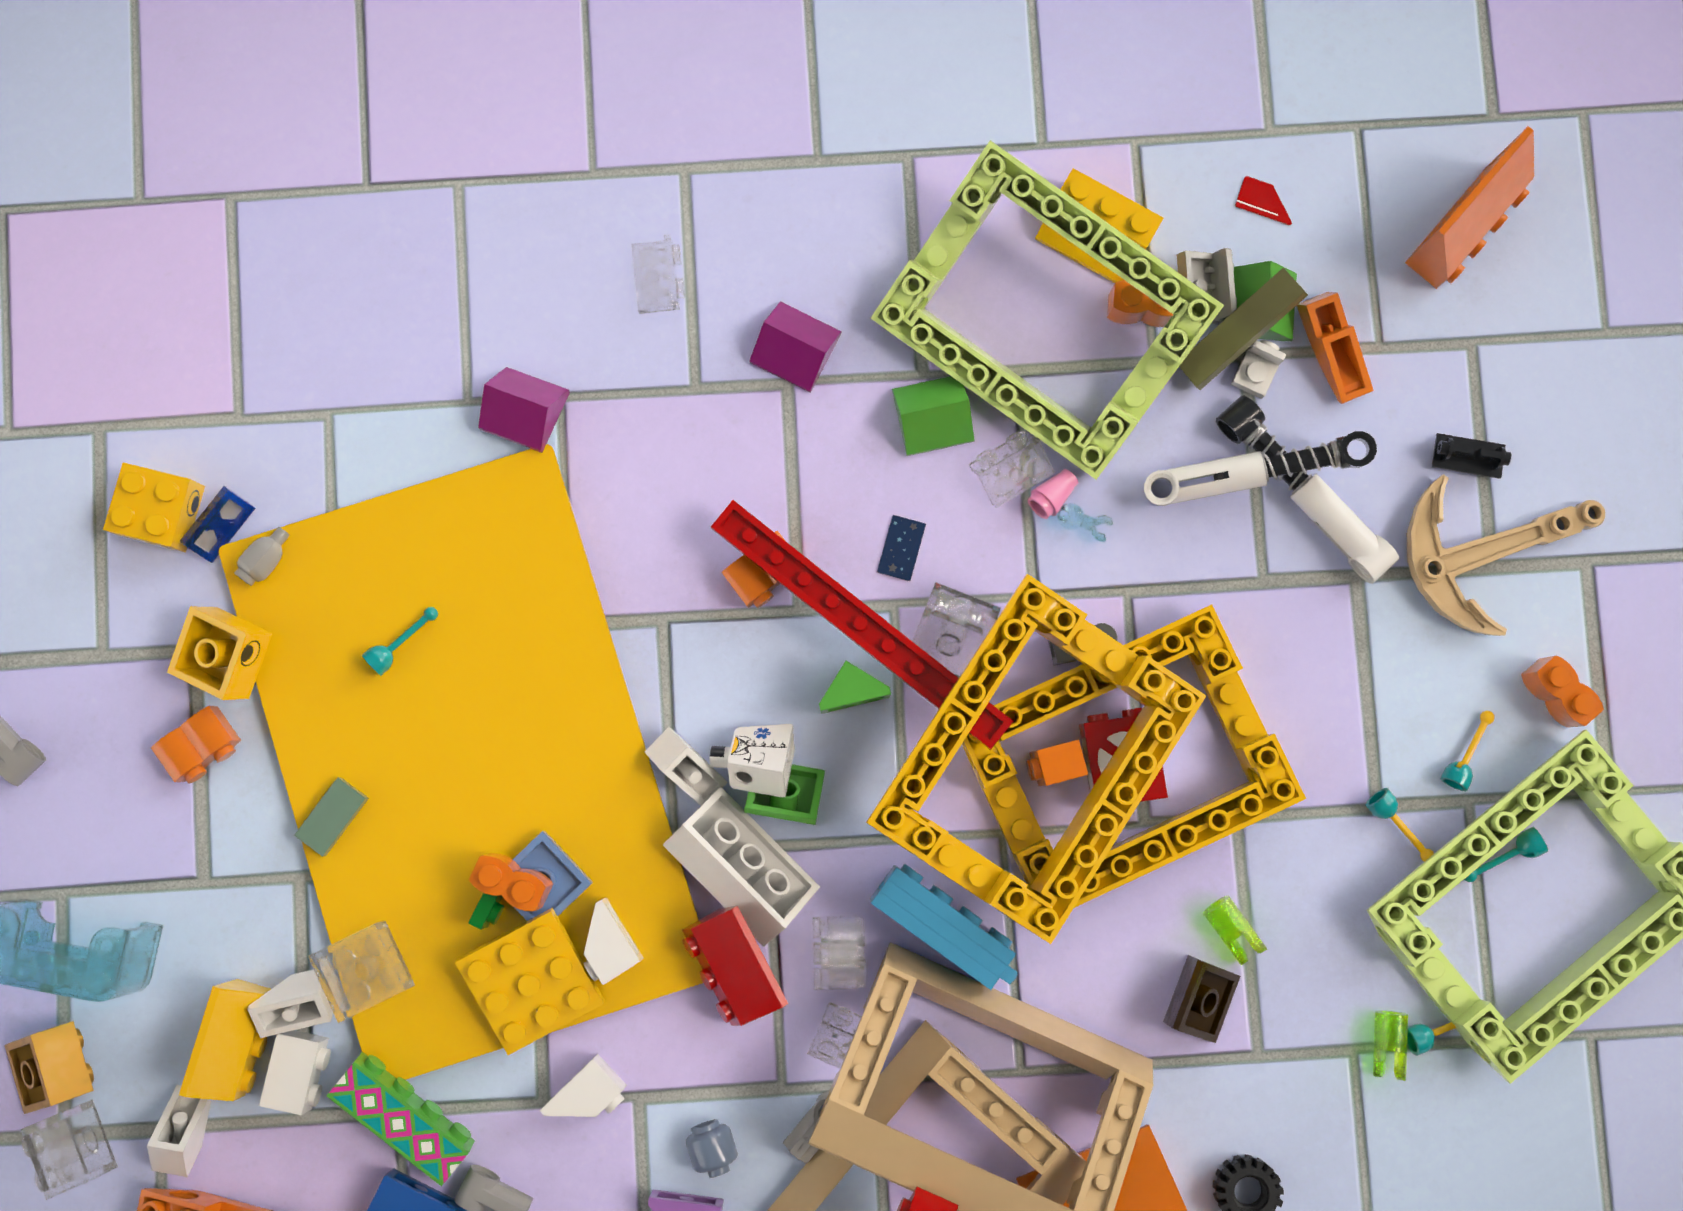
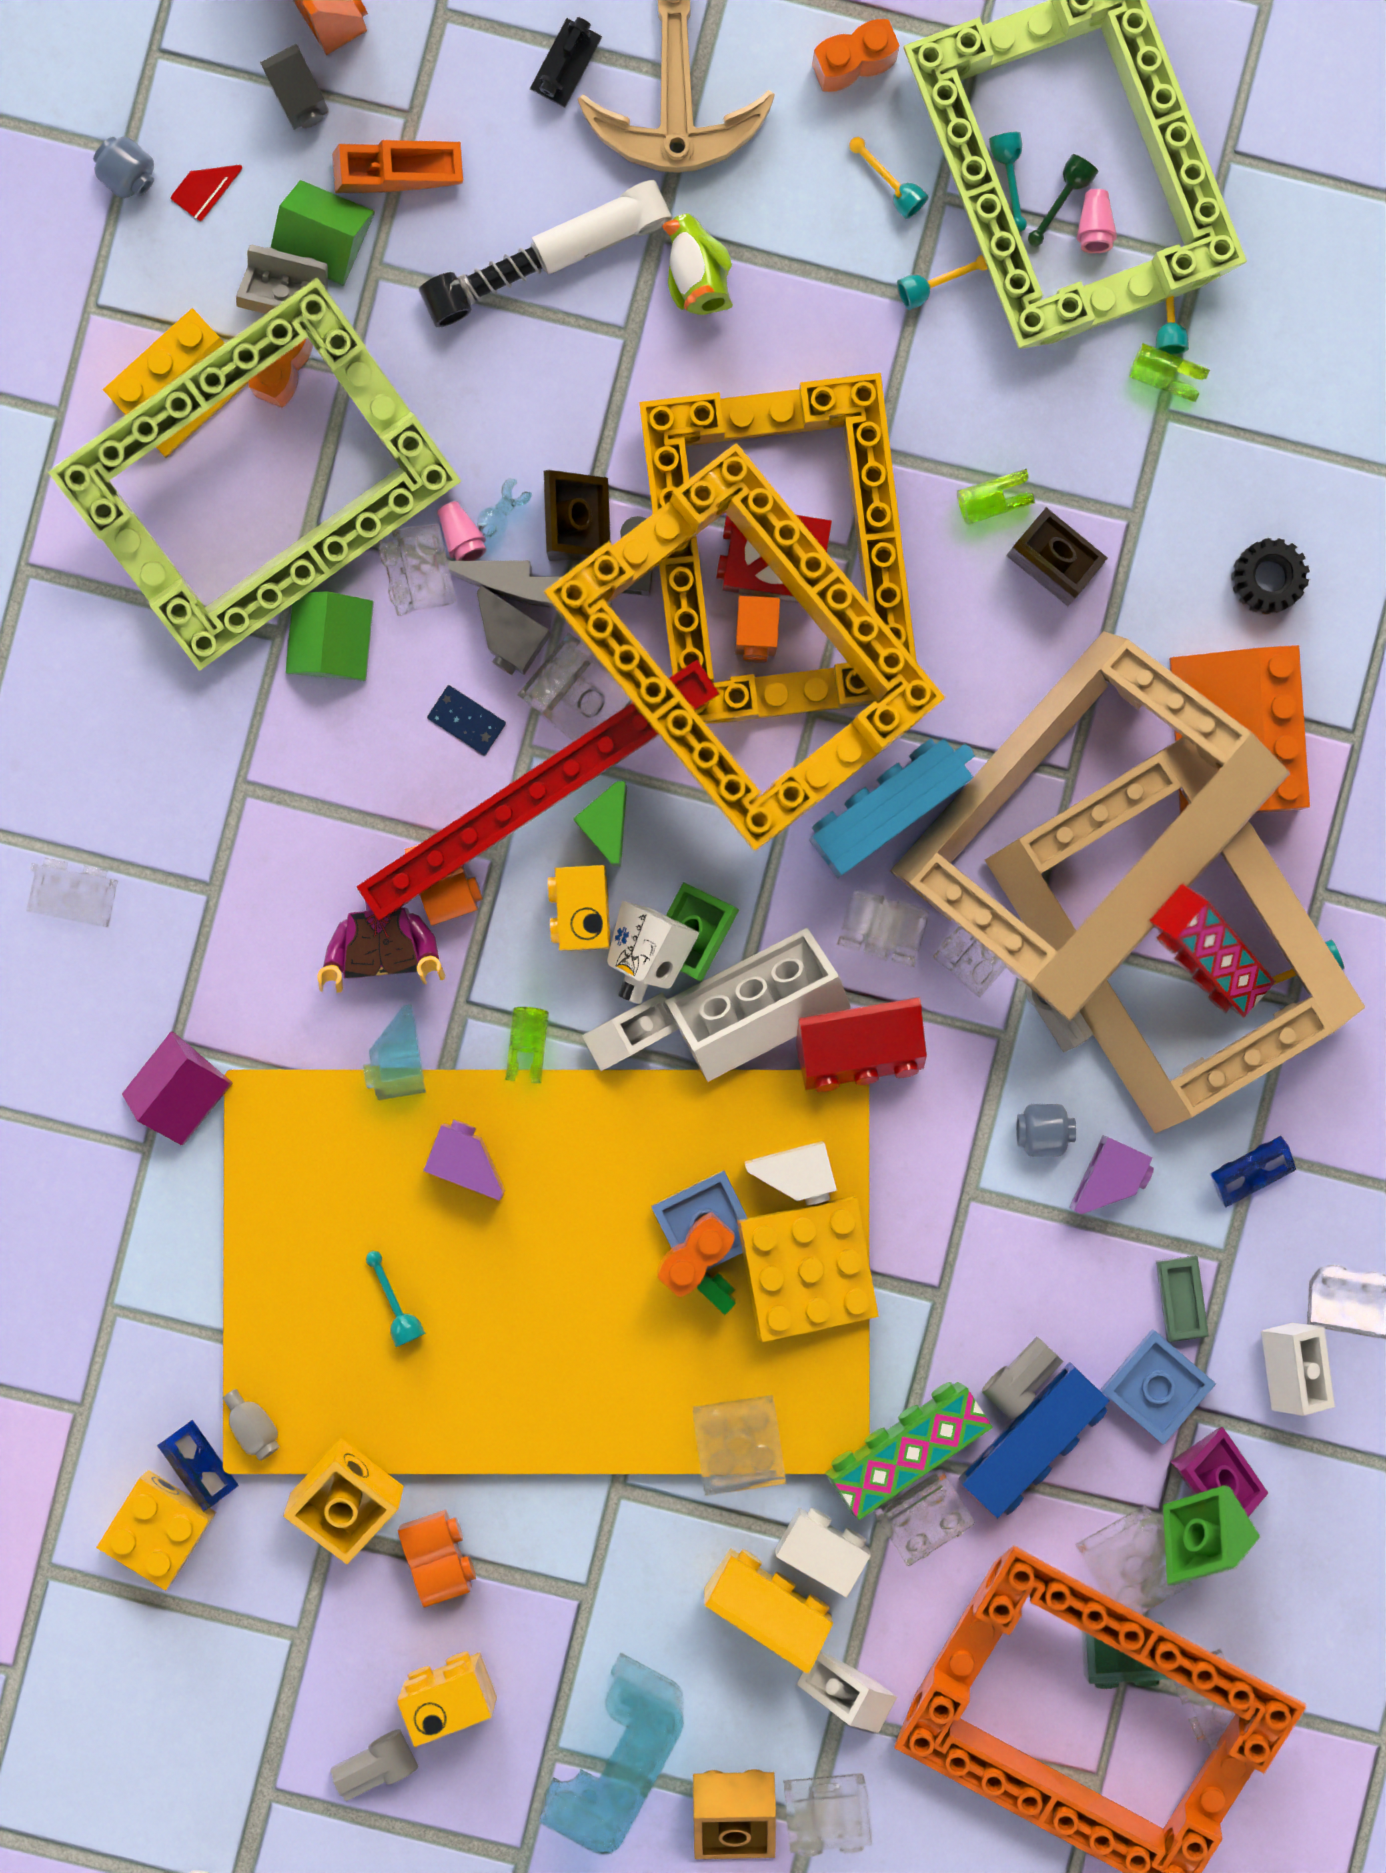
camera: 75 degrees left, 5 degrees up
white slope [248,967,338,1038] -> none
sand green tile [294,777,369,857] -> none
white slope [540,1054,627,1117] -> none
magenta slope [749,301,842,393] -> none
piece [1144,431,1377,506] -> none
olive tile [1179,267,1308,390] -> none
white bracket [1230,340,1286,399] -> none
none -> sand blue head [93,137,154,198]
none -> dark grey slope [260,44,329,130]
none -> torso [317,901,445,993]
none -> clear light blue slope [363,1004,426,1100]
none -> yellow brick [397,1651,497,1747]
none -> medium lavender slope [423,1120,505,1201]
none -> light grey slope [448,560,612,609]
none -> flat silver slope [477,586,551,675]
none -> clear neon green hinge [505,1007,549,1084]
none -> dark brown slope [543,470,611,561]
none -> yellow brick [548,865,611,951]
none -> lime animal [662,213,733,315]
none -> clear bracket [873,1469,975,1566]
none -> dark green hinge [1028,154,1099,247]
none -> bright pink cone [1077,189,1117,253]

